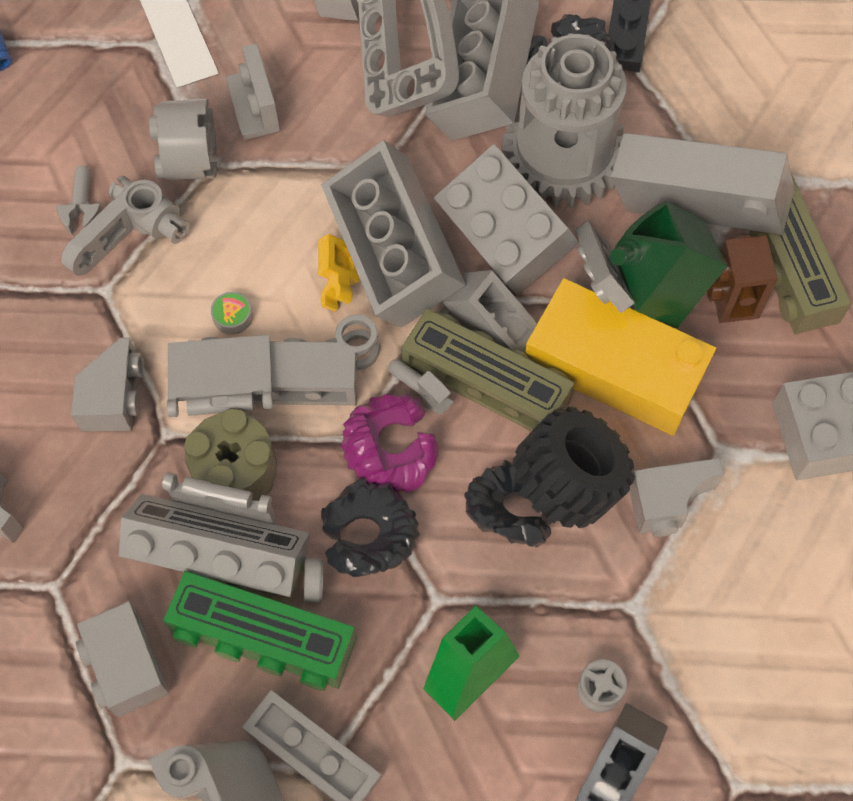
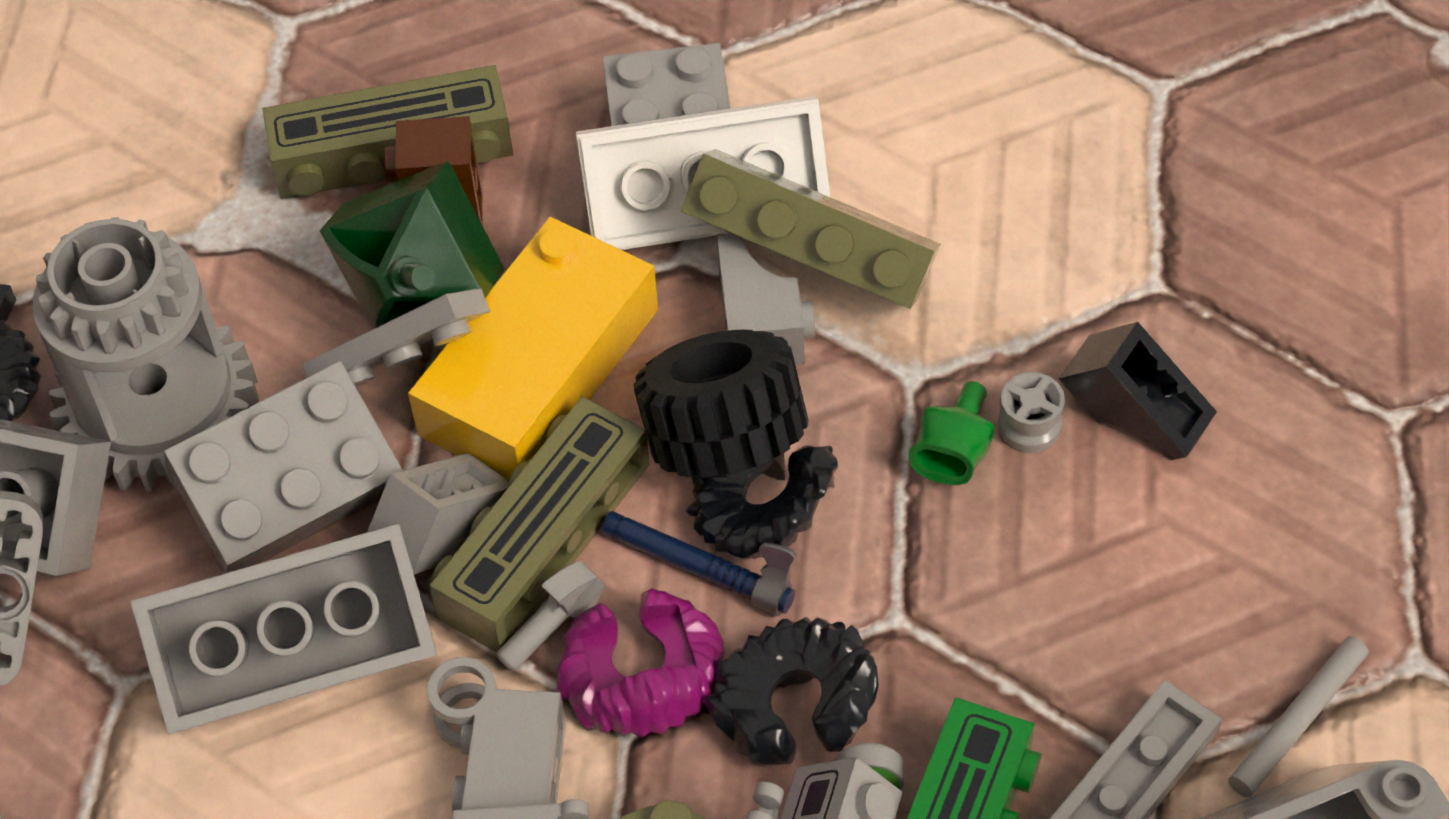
camera: 85 degrees left, 10 degrees down
yellow plate [318,233,360,312] -> none
green slope [423,605,520,721] -> none
light grey brick [611,133,794,235] -> none
none -> white tile [576,96,830,250]
none -> dark blue piece [601,511,797,616]
none -> olive brick [680,149,941,309]
none -> green piece [908,381,995,485]

